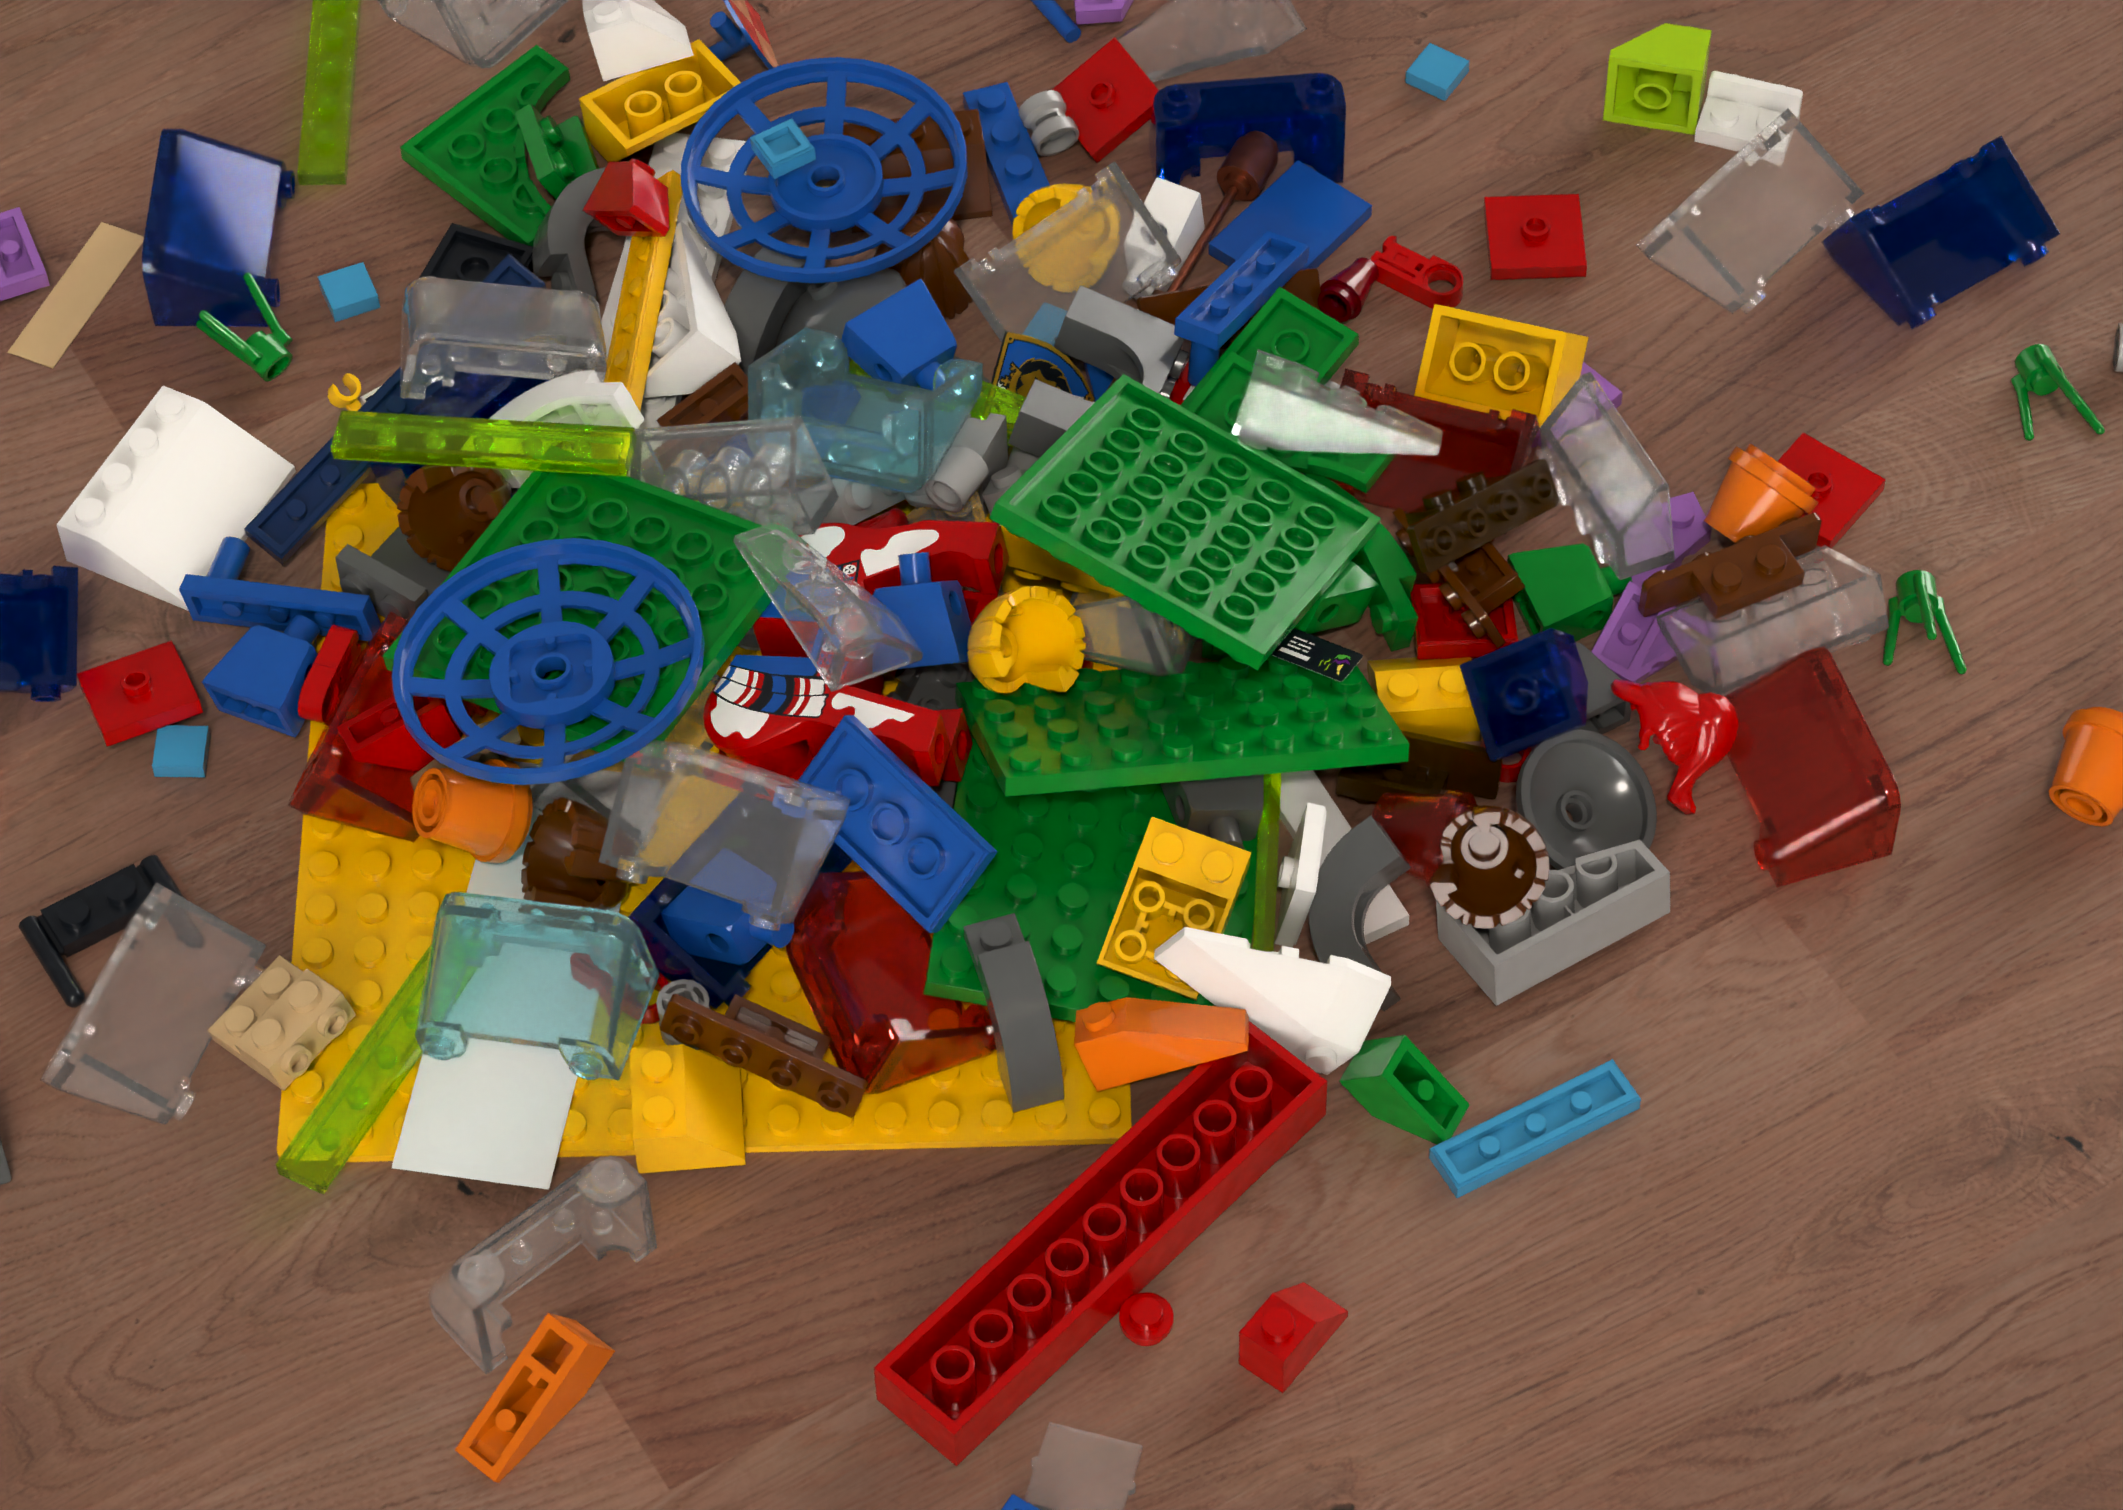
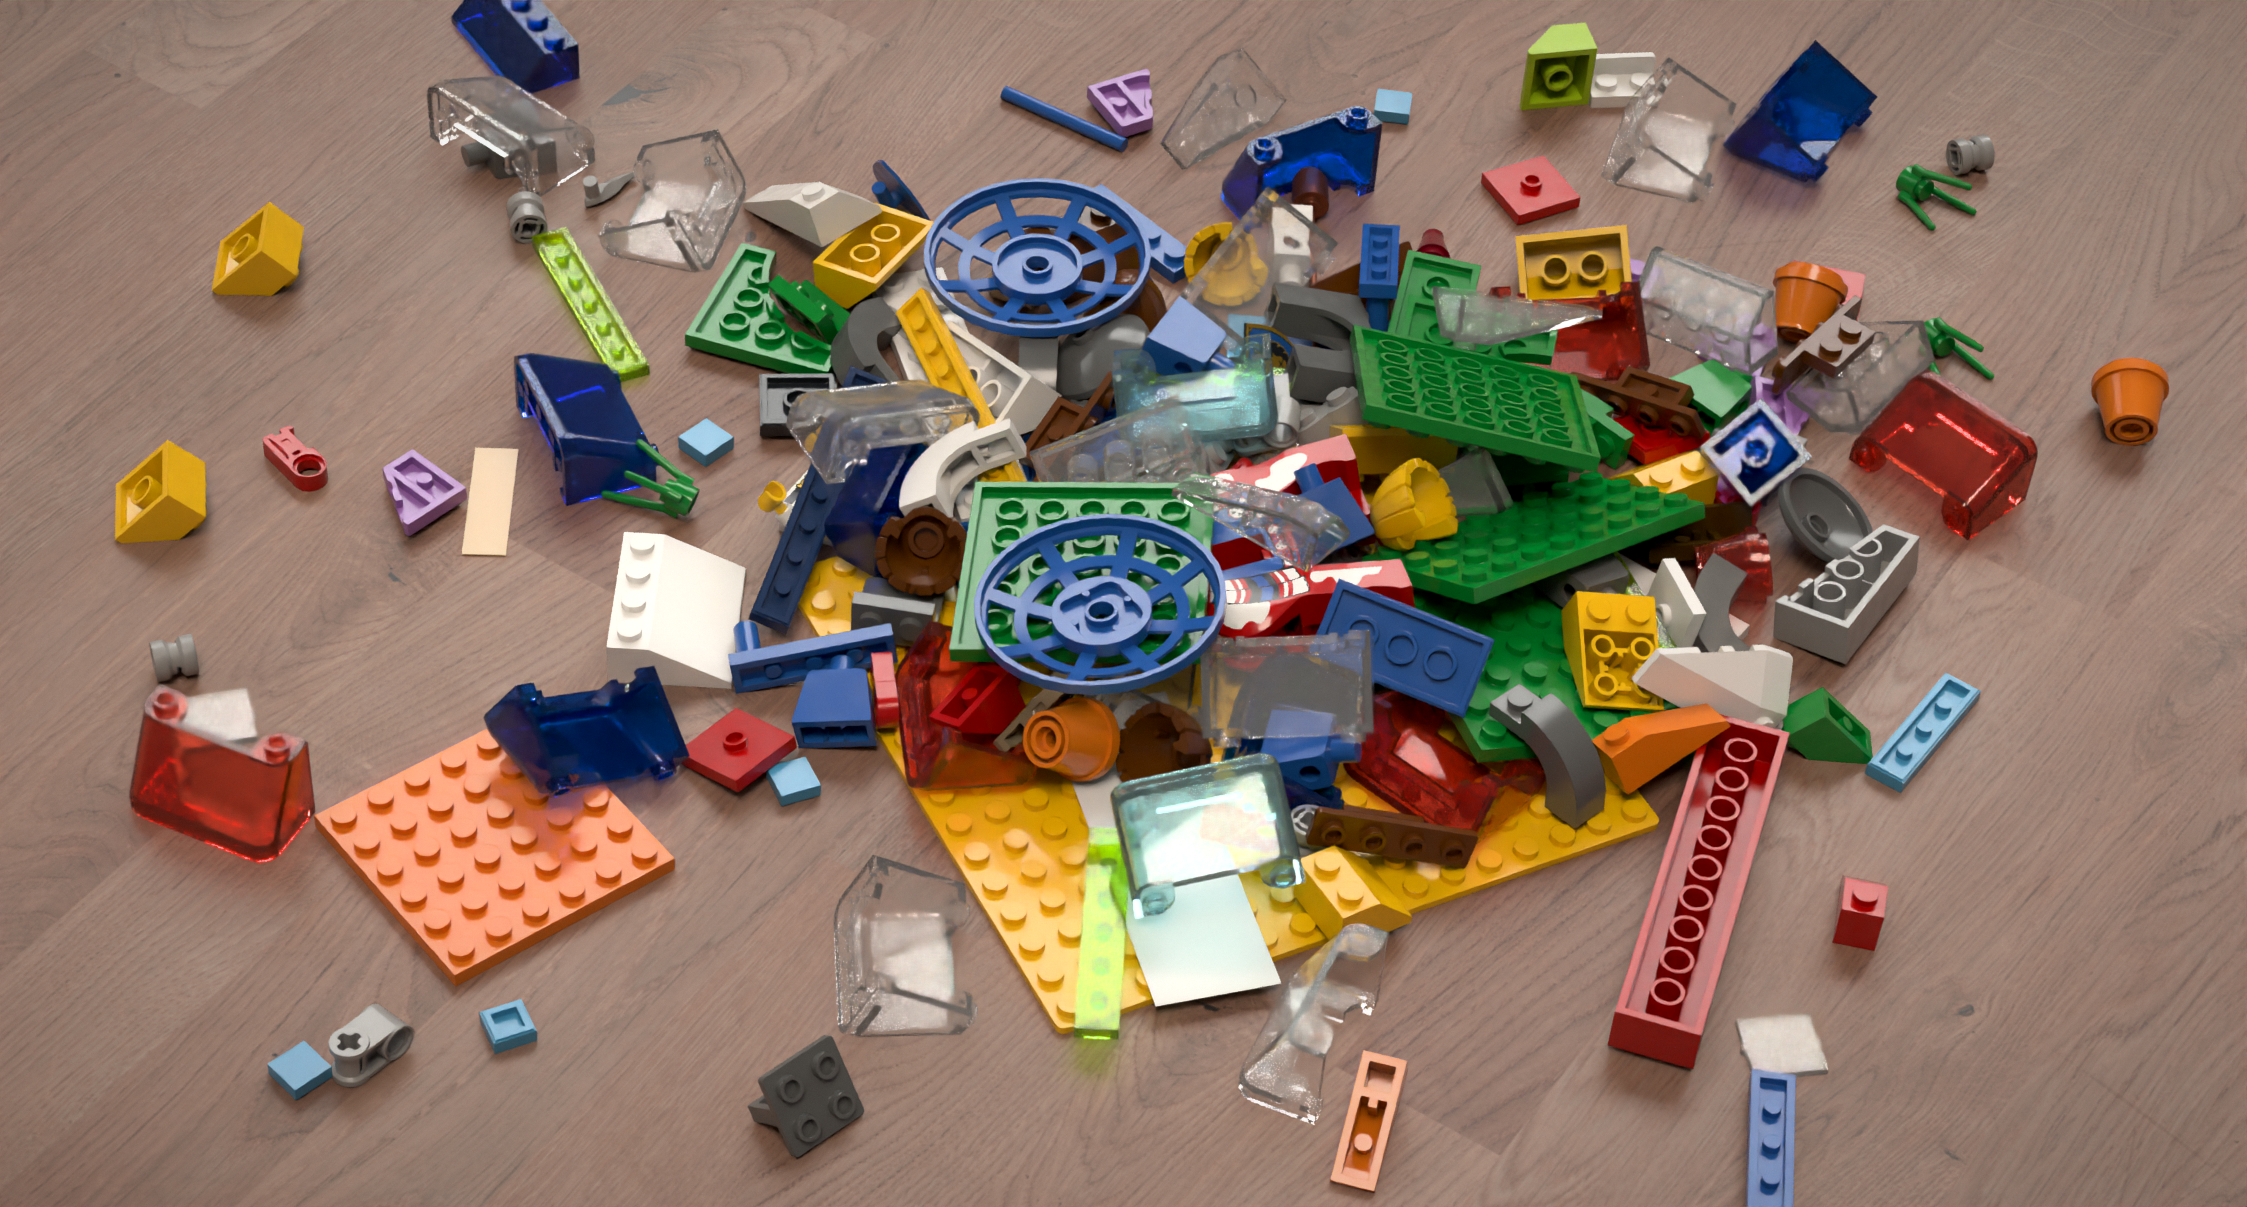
camera: 30 degrees left, 10 degrees down
black plate [19,855,207,1008] -> none
tan plate [207,955,356,1091] -> none
clear neon green tile [331,410,637,476] -> none
red slope [583,159,669,237] -> none
dark azure tile [750,118,816,179] -> none
light grey wheel [1018,90,1079,156] -> none
red plate [1052,37,1169,163] -> none
red plate [1119,1292,1174,1346] -> none
blue tile [1209,160,1372,269] -> none
black sticker [1271,628,1363,682] -> none
red piece [1371,236,1464,309] -> none
dark brown bracket [1405,459,1560,573] -> none
reddish brown hair [1430,805,1550,929] -> none
red piece [1610,679,1739,814] -> none

